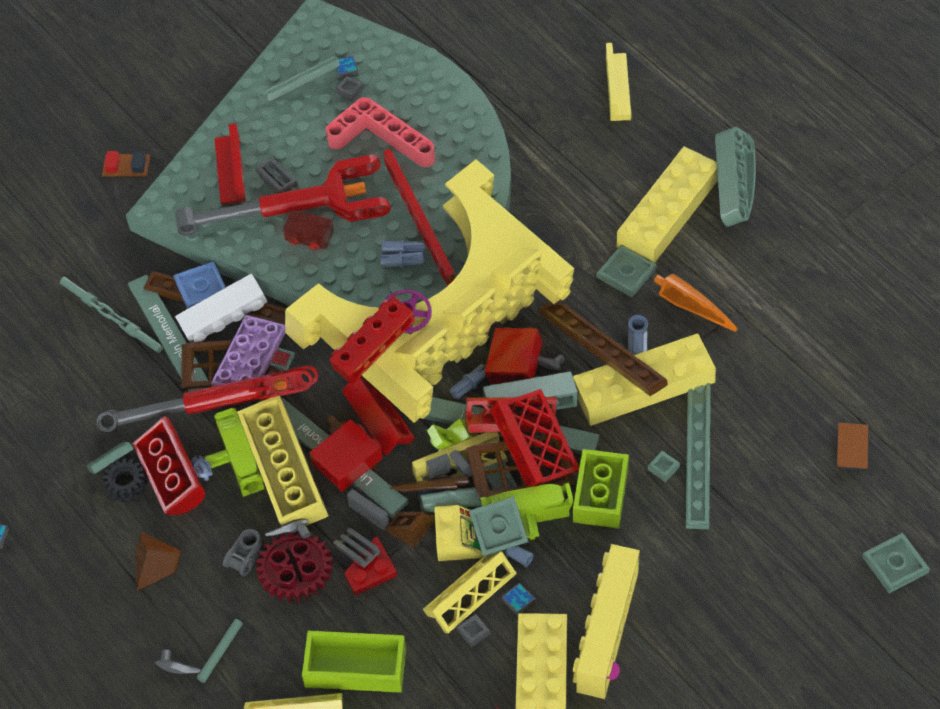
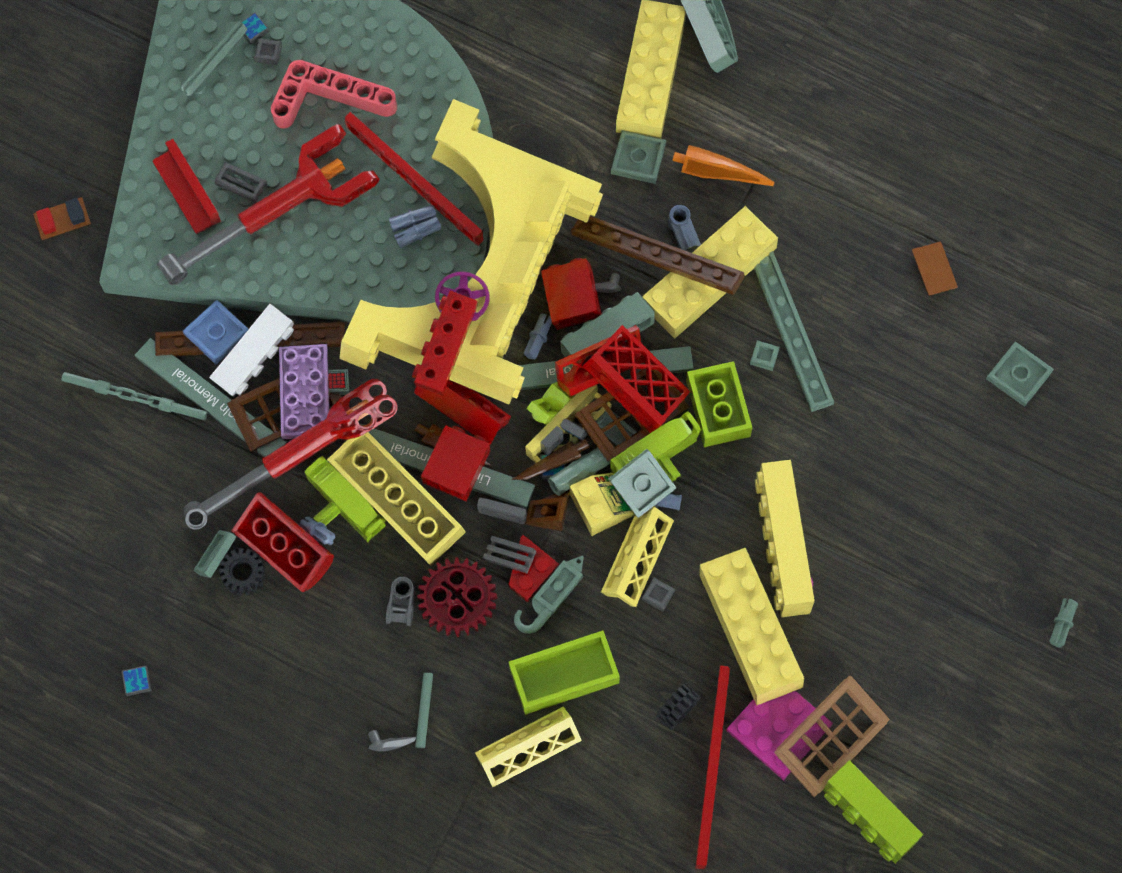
camera: 25 degrees left, 15 degrees up
reddish brown slope [135,533,182,591] -> none
dark grey bar [265,519,311,539] -> none
clear red brick [283,210,334,250] -> none
tile [502,583,535,616] -> none
none -> sand green plate [514,556,584,634]

